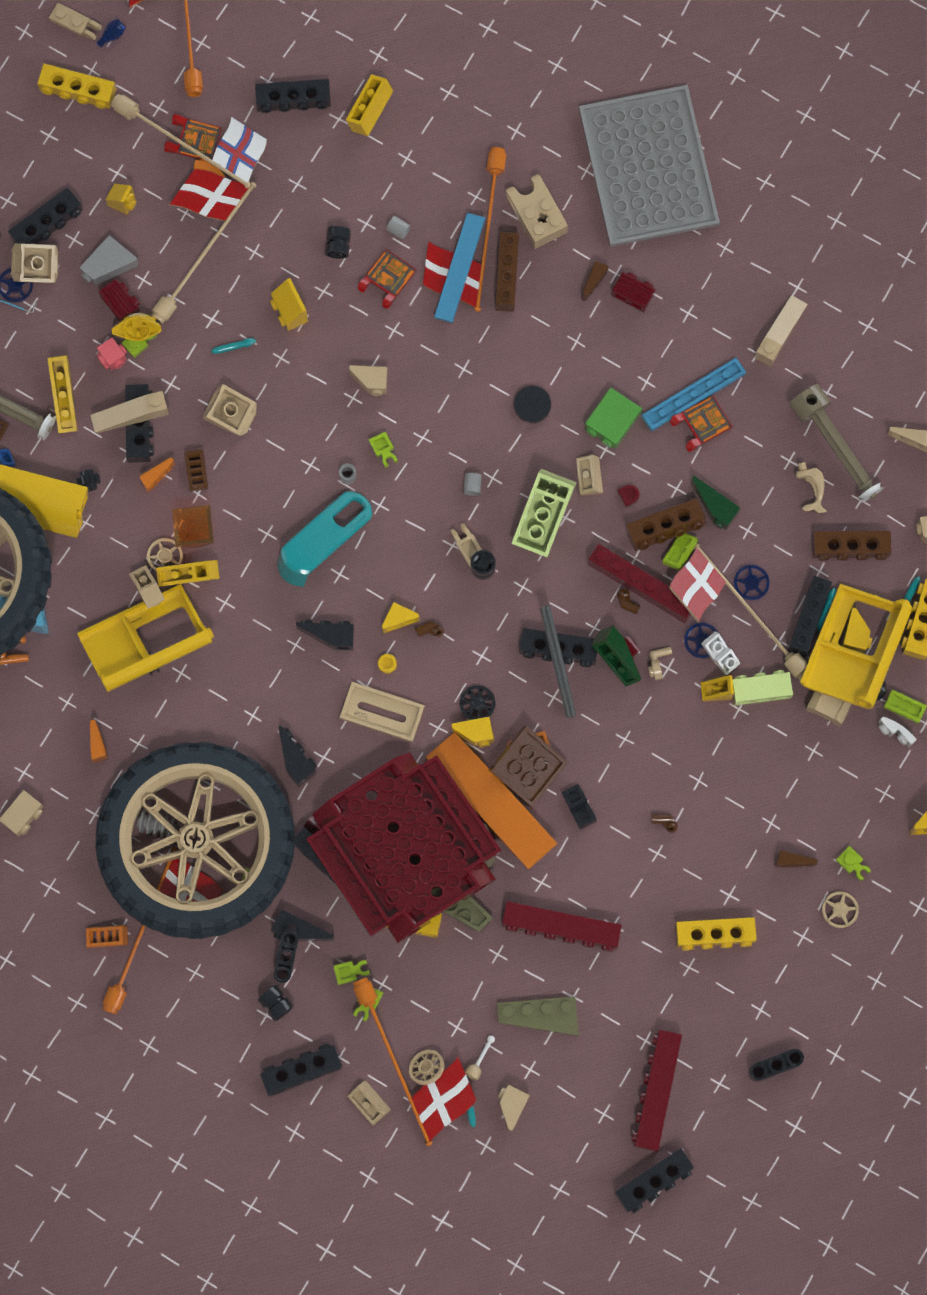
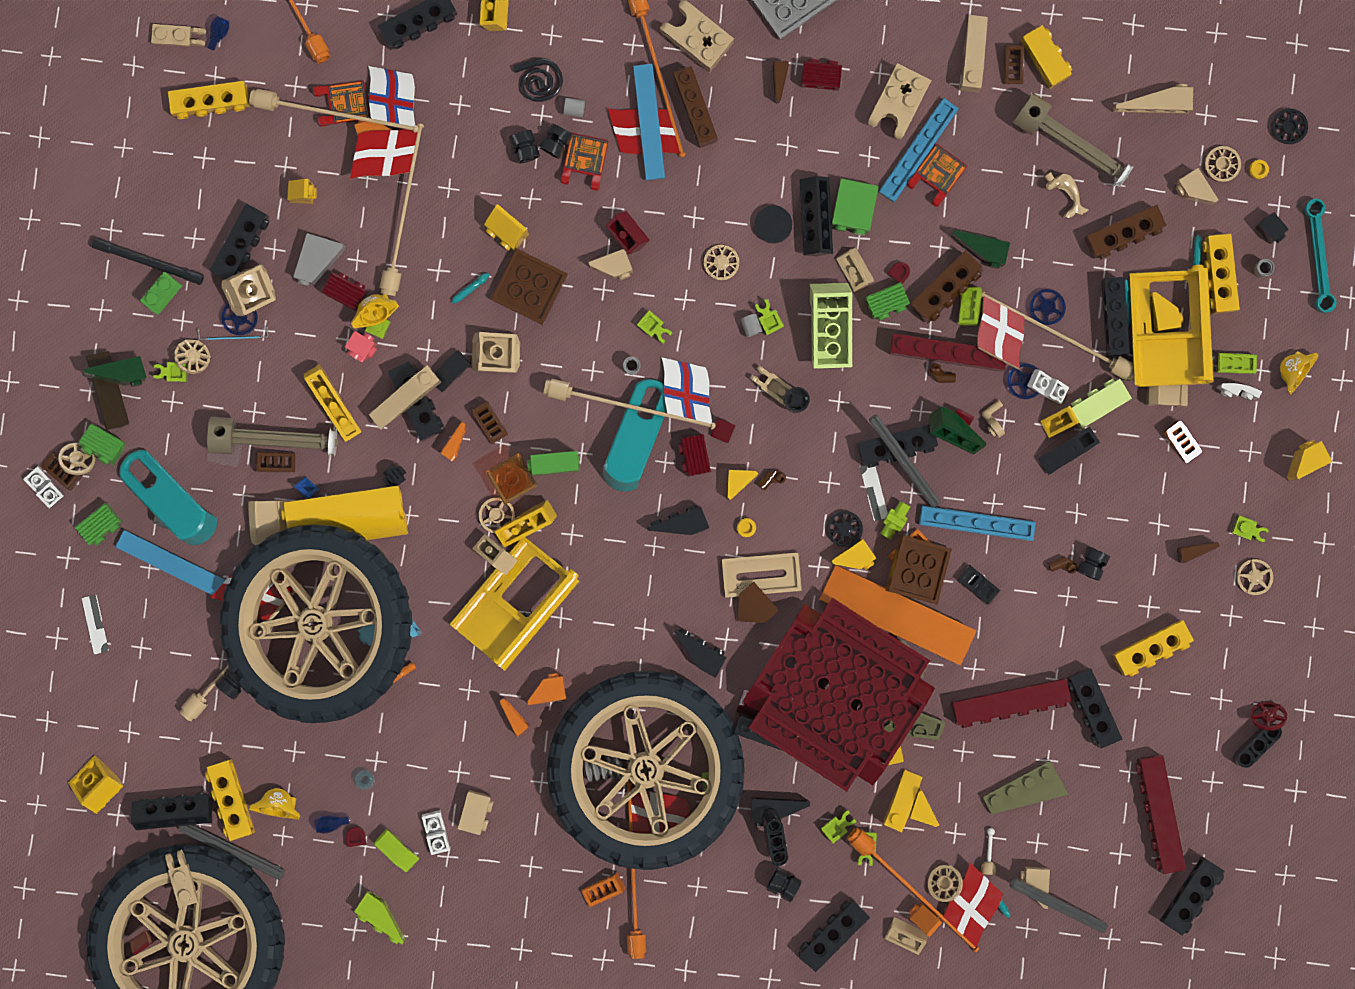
camera: 20 degrees left, 10 degrees up
none -> black slope [435,350,472,392]
none -> reddish brown plate [491,248,568,326]
none -> black piece [513,58,563,102]
none -> bright green brick [527,451,580,476]
none -> orange slope [527,673,567,705]
none -> black wheel [538,123,573,159]
none -> flag [543,357,716,429]
none -> dark red brick [606,211,650,254]
none -> dark red brick [678,434,711,477]
none -> tan wheel [704,245,739,281]
none -> dark red slope [711,418,736,443]
none -> reddish brown slope [737,582,779,623]
none -> lime plate [755,299,784,336]
none -> black brick [800,176,833,256]
none -> white sticker [860,465,888,521]
none -> bright green brick [865,282,910,321]
none -> tan brick [868,63,932,140]
none -> lime axle [880,501,911,540]
none -> yellow slope [882,769,923,832]
none -> orange slope [908,902,942,937]
none -> yellow slope [909,789,939,827]
none -> dark azure tile [919,506,1036,541]
none -> reddish brown slope [1004,44,1025,84]
none -> dark grey axle [1009,878,1108,933]
none -> yellow brick [1020,25,1072,89]
none -> black slope [1038,426,1100,475]
none -> black brick [1067,668,1123,749]
none -> black wheel [1077,547,1110,581]
none -> slope [1163,420,1202,463]
none -> dark red wheel [1250,702,1287,730]

